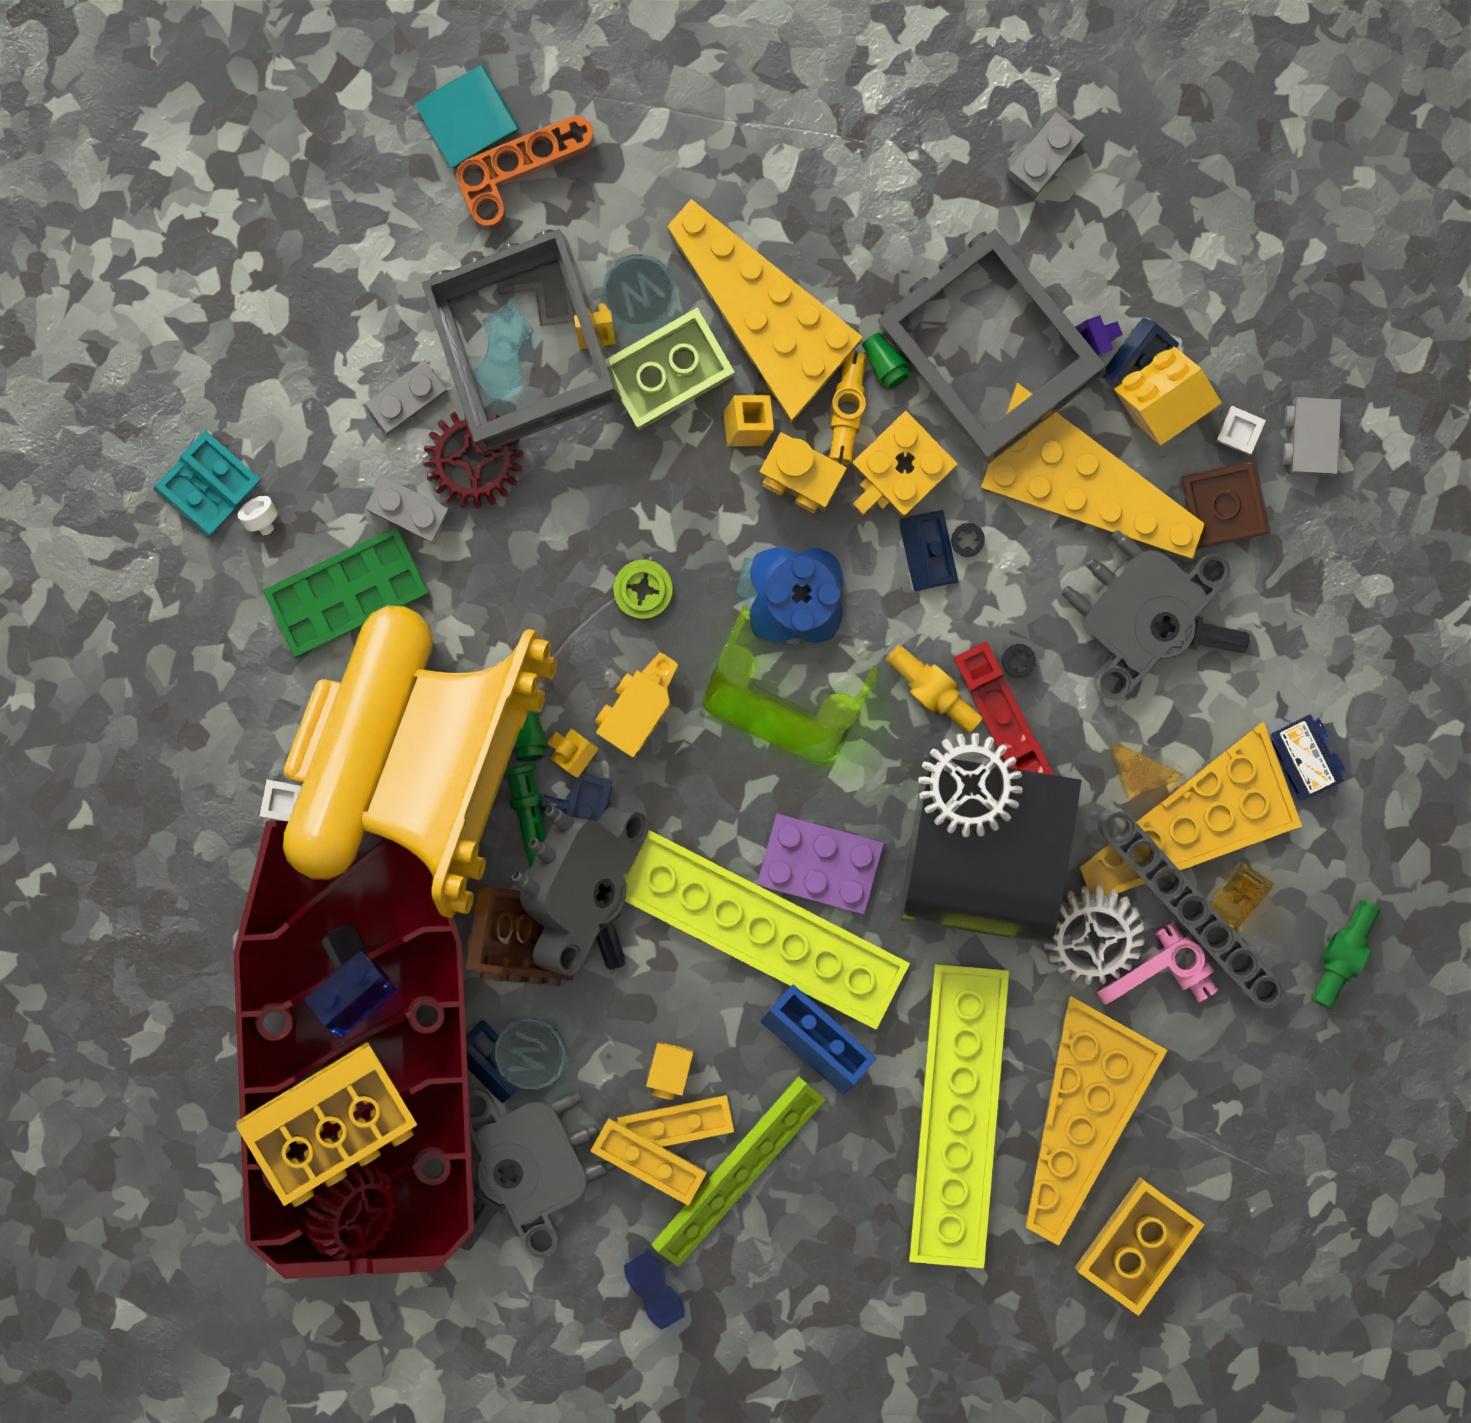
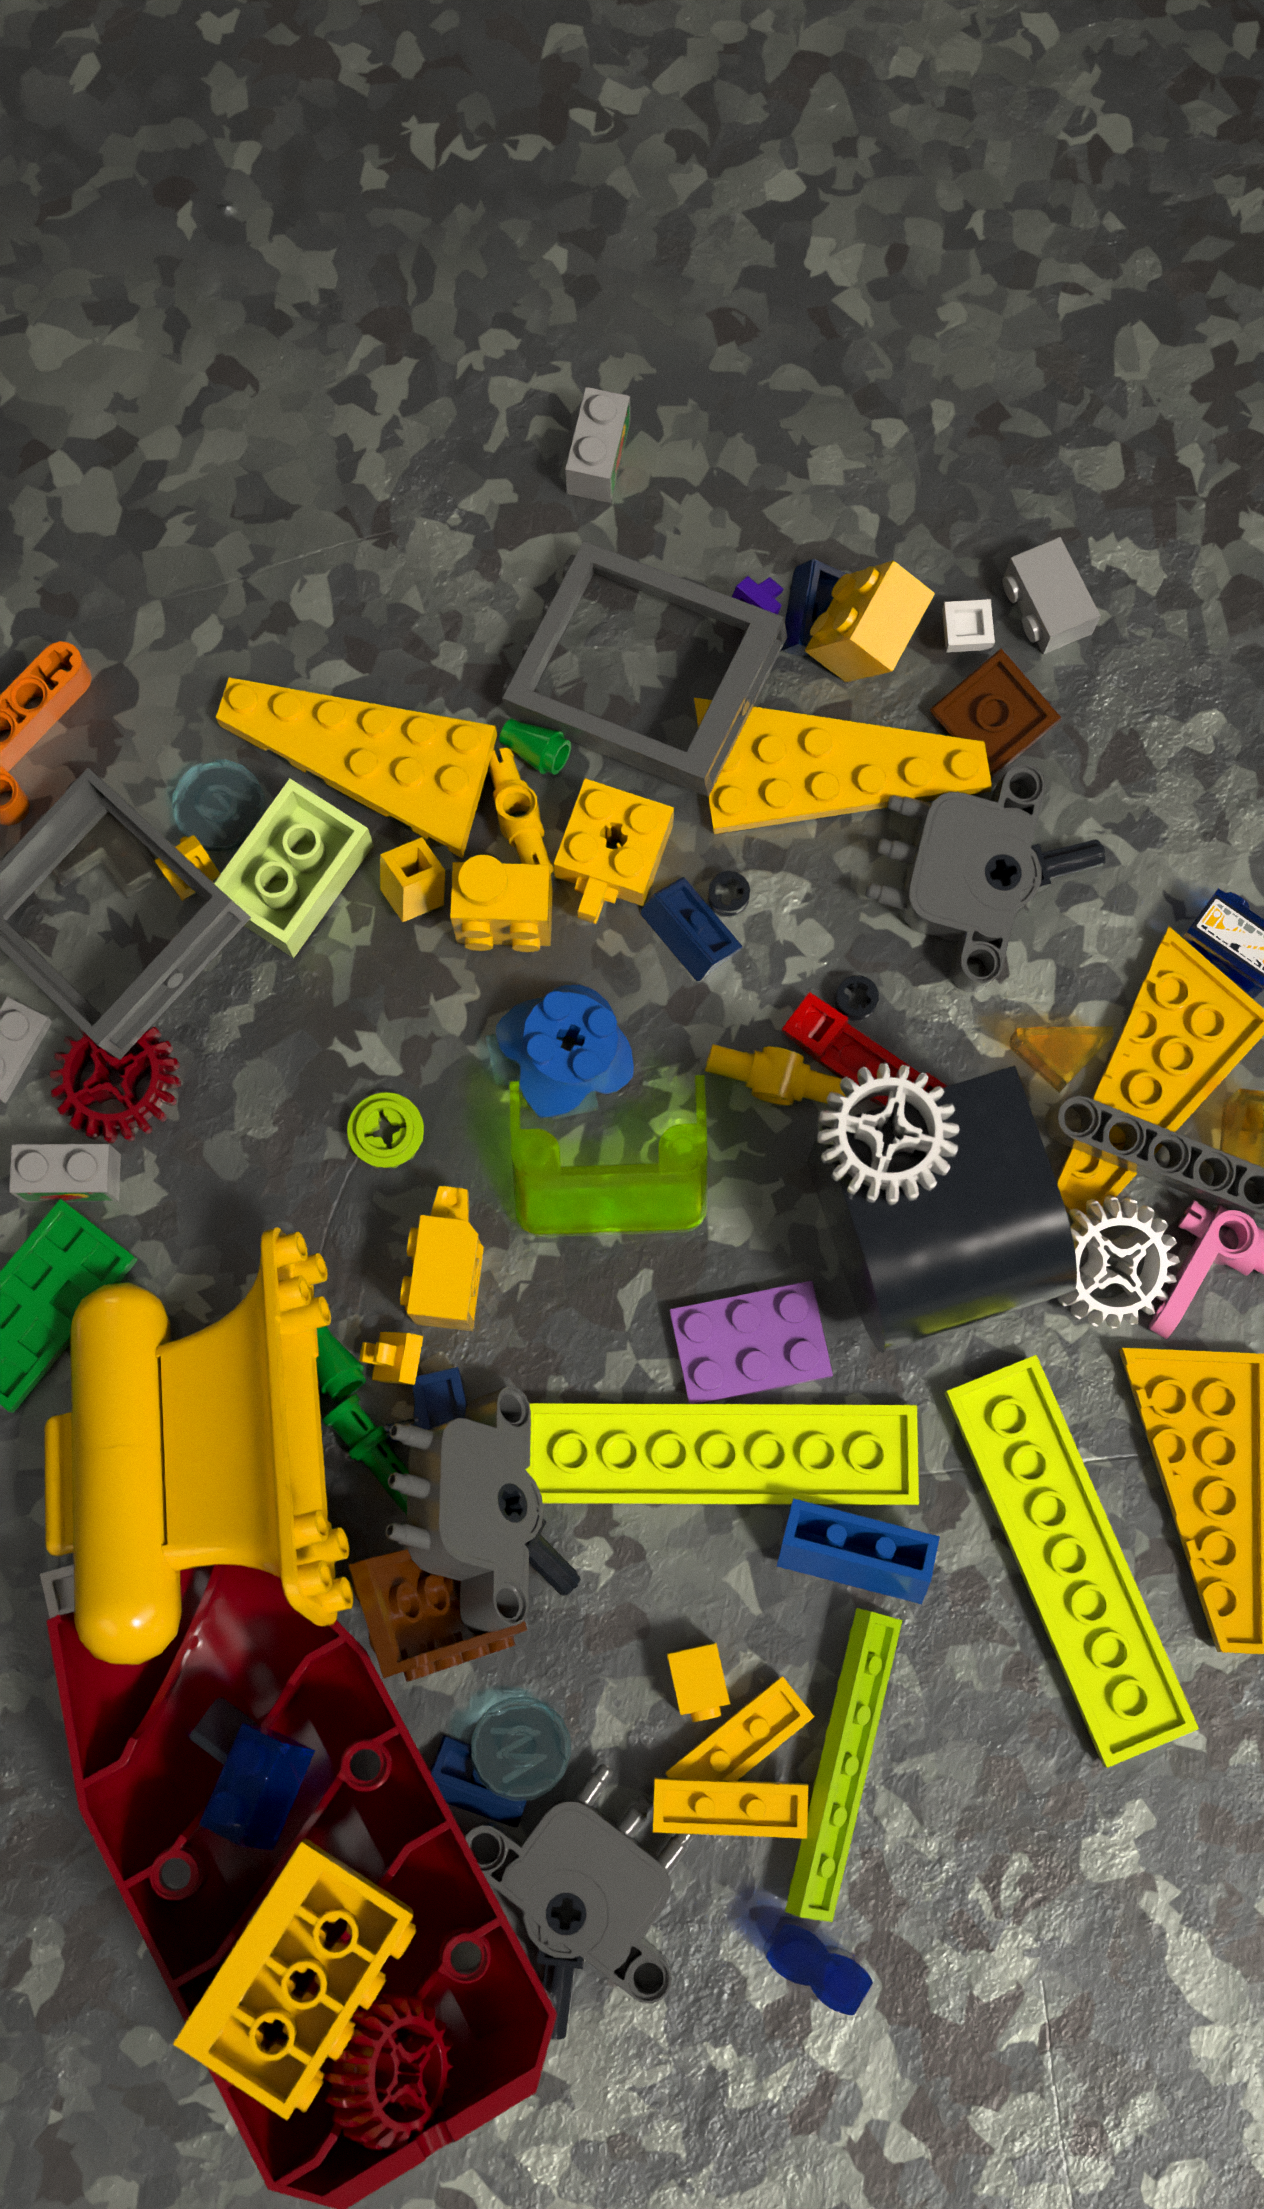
camera: 25 degrees left, 10 degrees down
clear light blue tile [472,300,534,404] -> none

